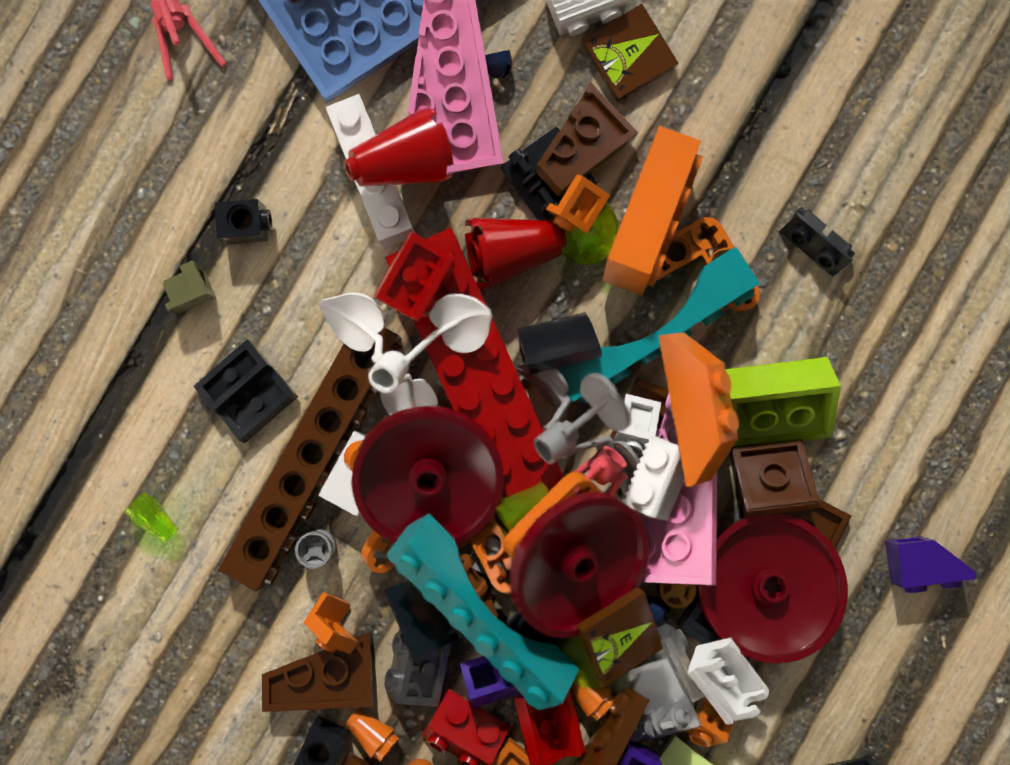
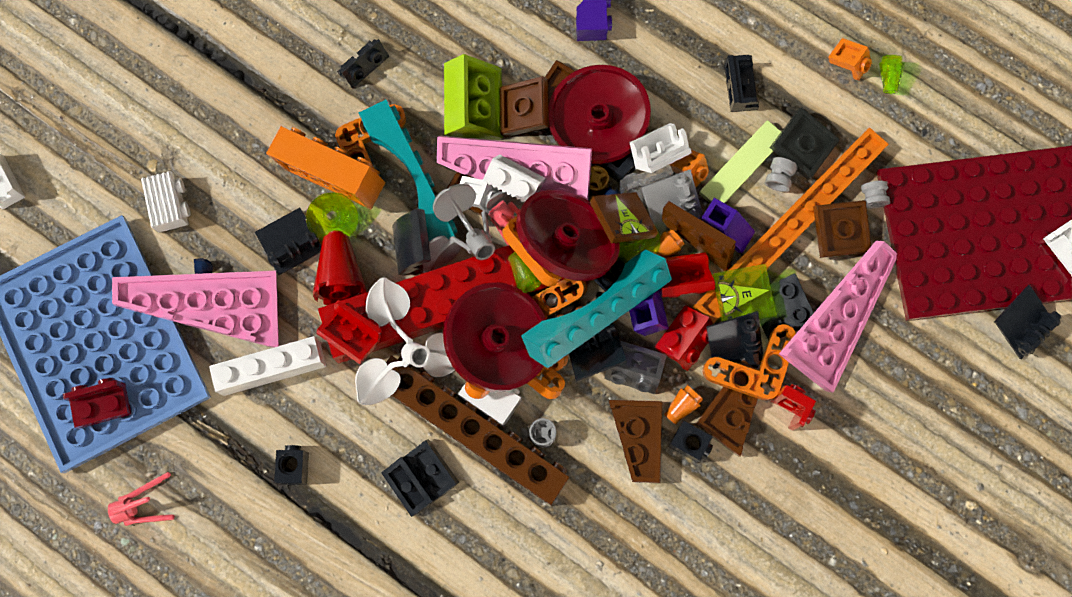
camera: 80 degrees left, 10 degrees down
clear neon green cone [123,491,179,544] -> none
olive panel [163,260,216,315] -> none
orange bracket [303,592,358,654] -> none
red cone [344,107,453,187] -> none
reddish brown wing [535,82,638,197] -> none
orange bracket [546,174,610,233] -> none
reddish brown tile [581,4,678,102] -> none
orange wedge [659,333,738,487] -> none

